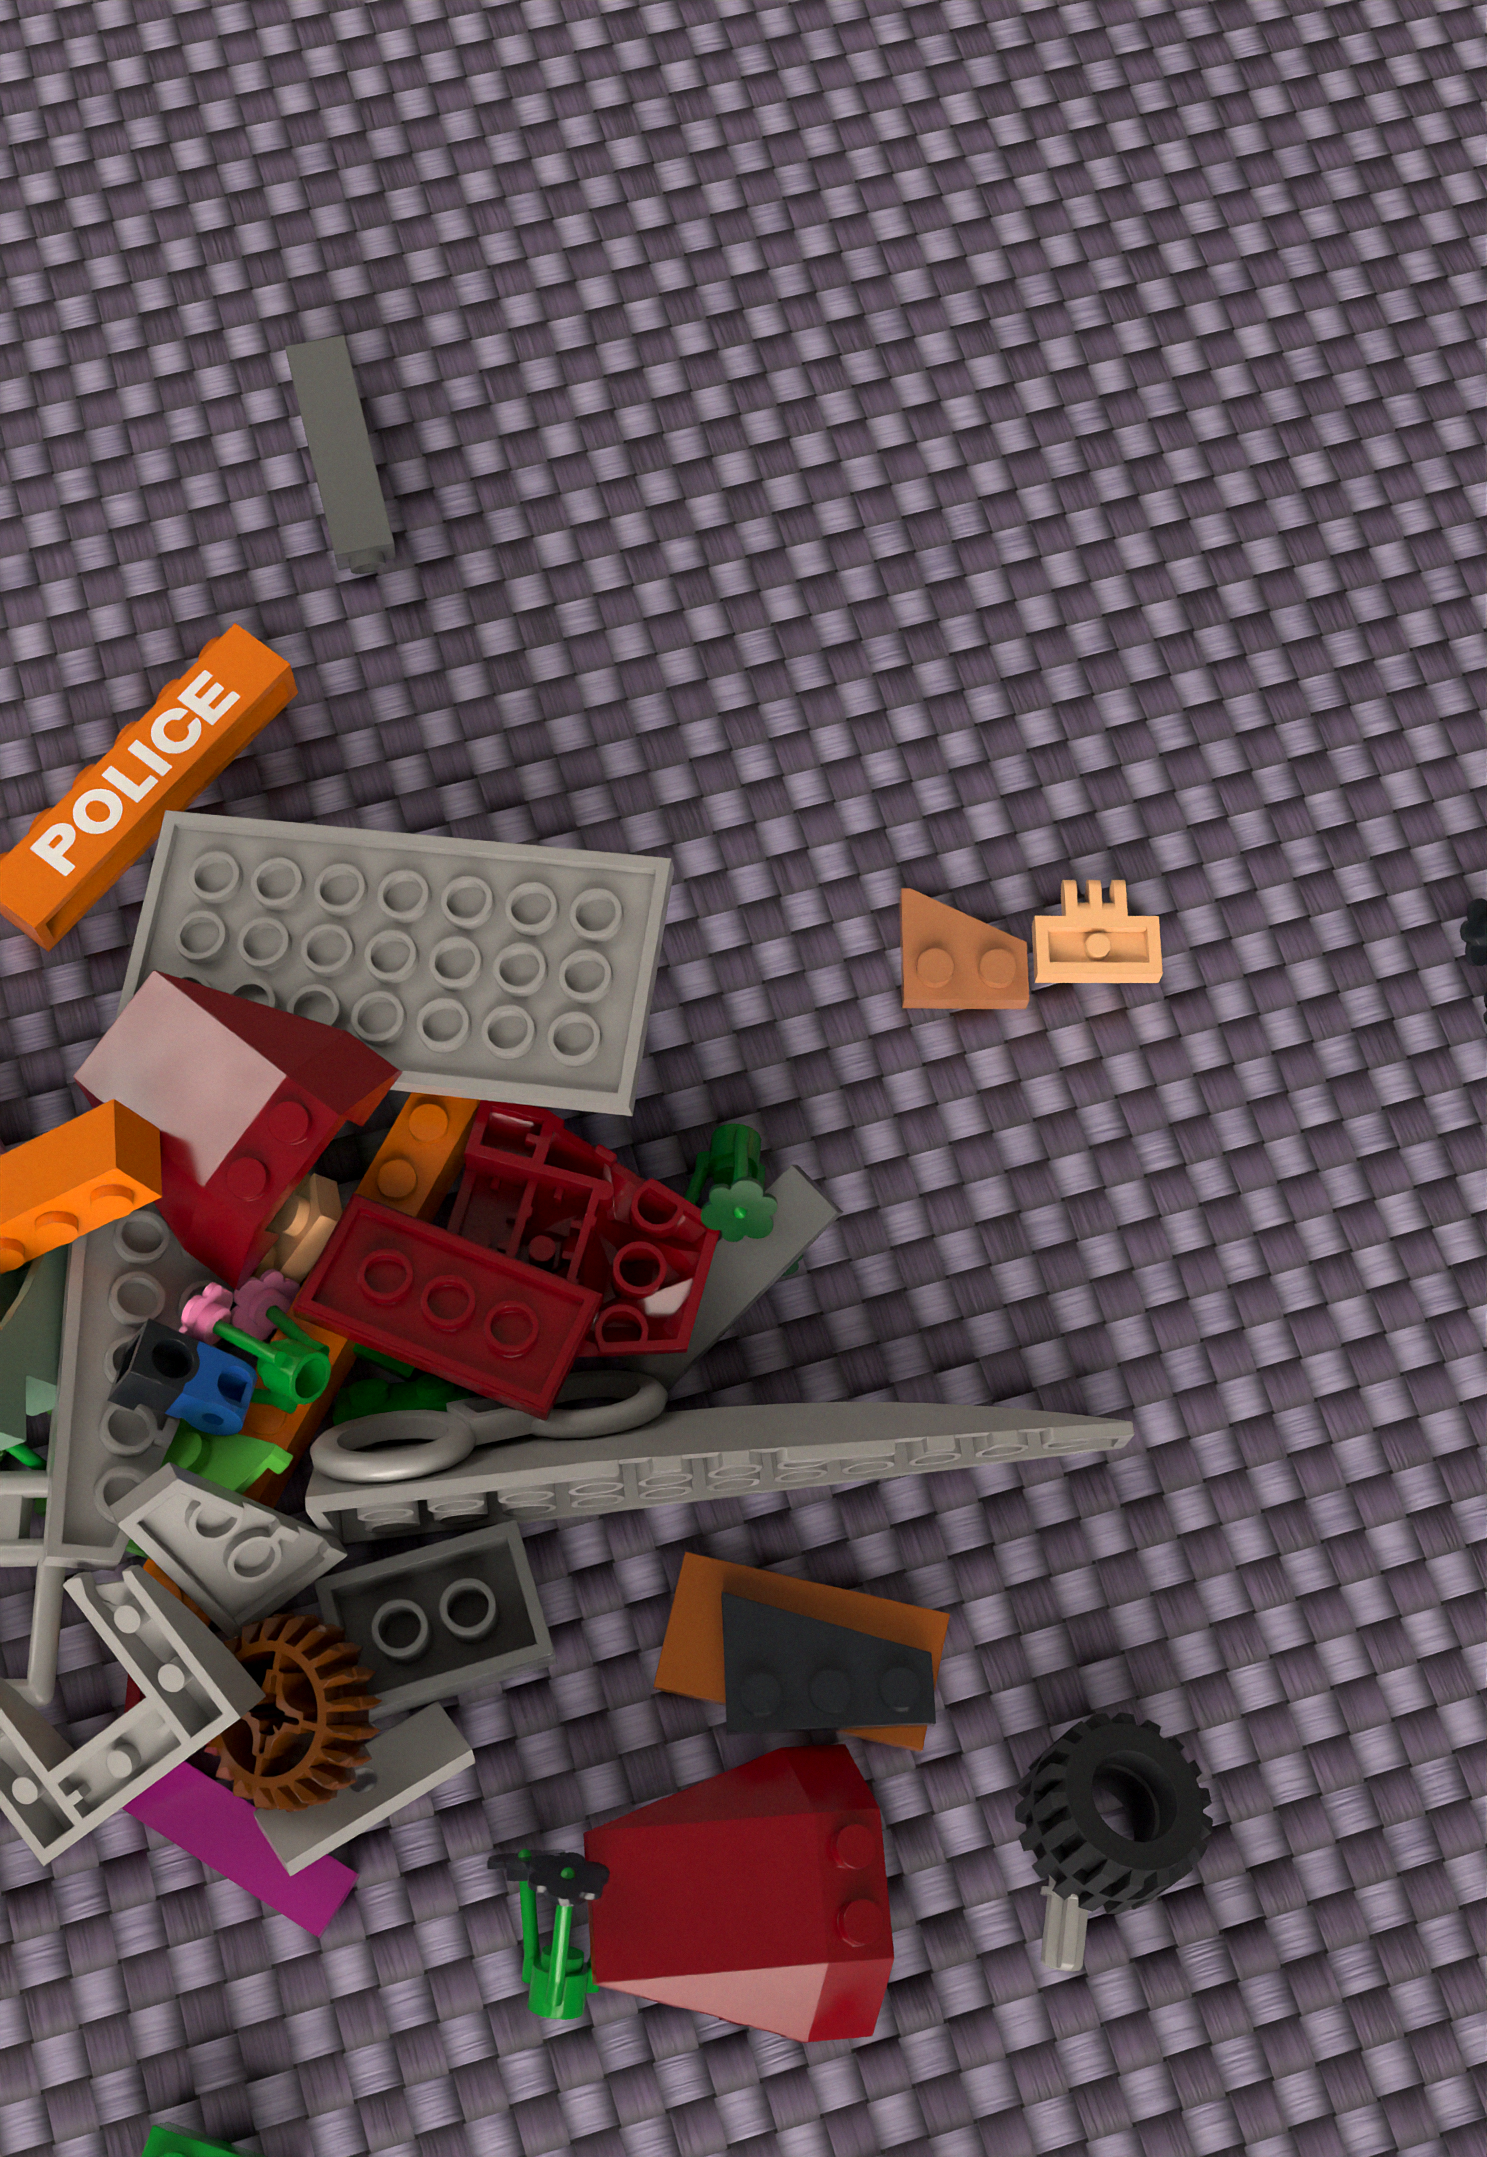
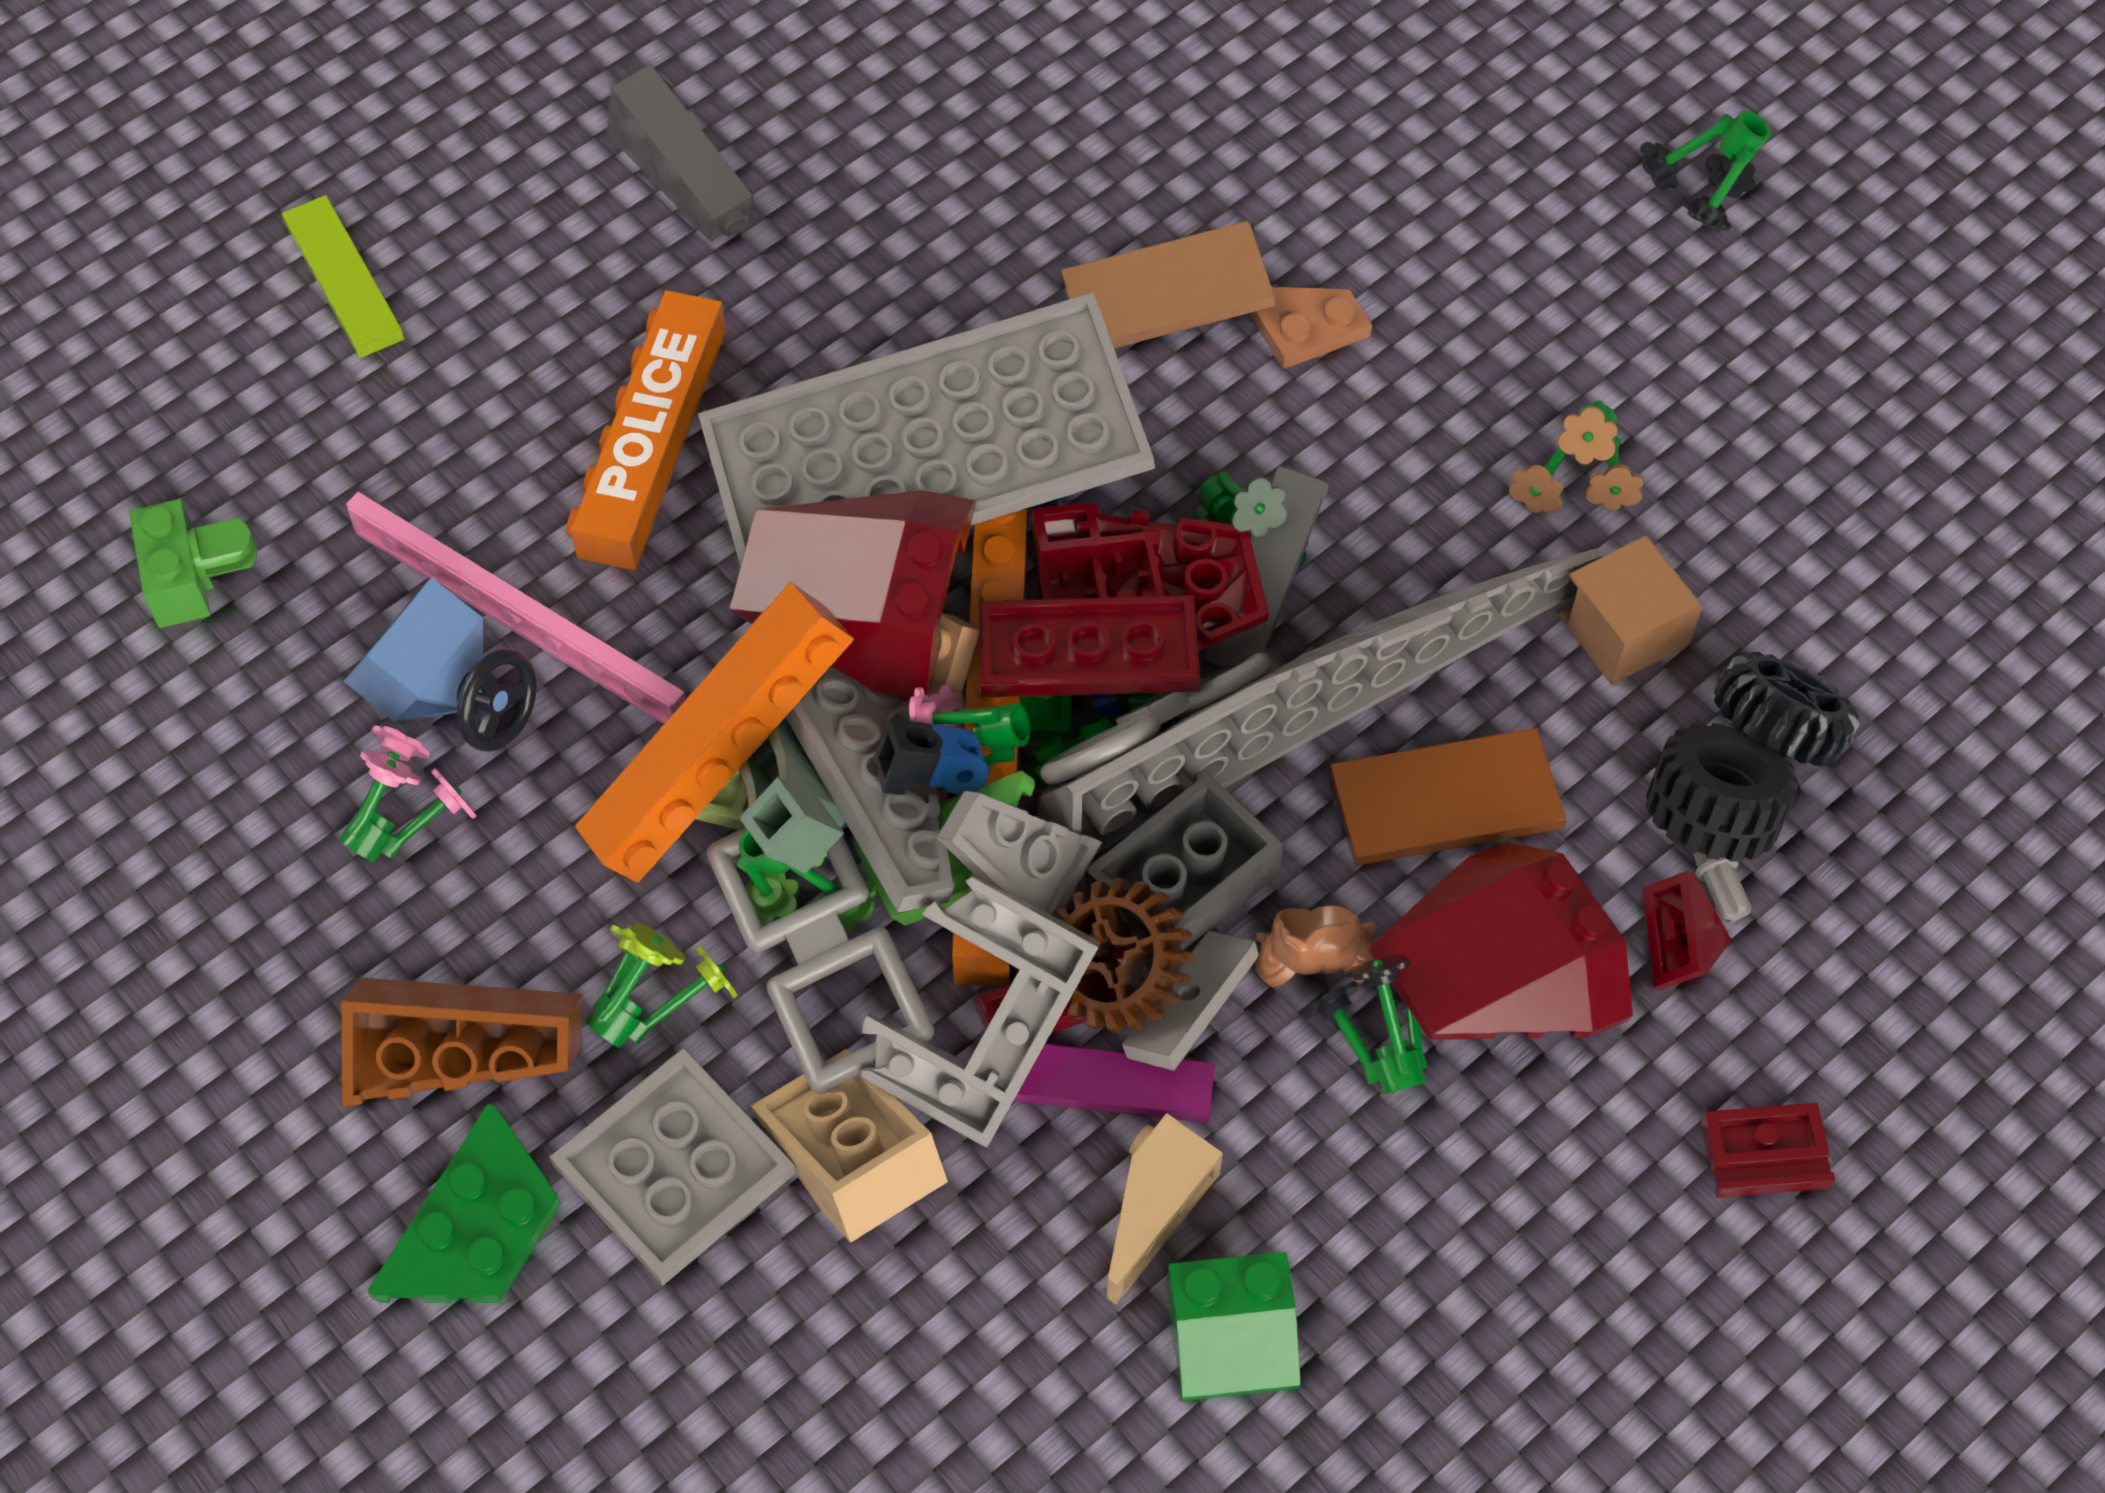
camera: 20 degrees left, 10 degrees down
black wing [721,1592,936,1735] -> none
light nougat hinge [1032,880,1163,983] -> none
none -> medium nougat tile [1061,221,1275,348]
none -> tan slope [1107,1113,1223,1305]
none -> nougat hair [1254,905,1376,987]
none -> medium nougat plant [1509,400,1644,513]
none -> medium nougat piece [1558,536,1703,685]
none -> dark red slope [1642,870,1732,990]
none -> black gear [1713,652,1860,766]

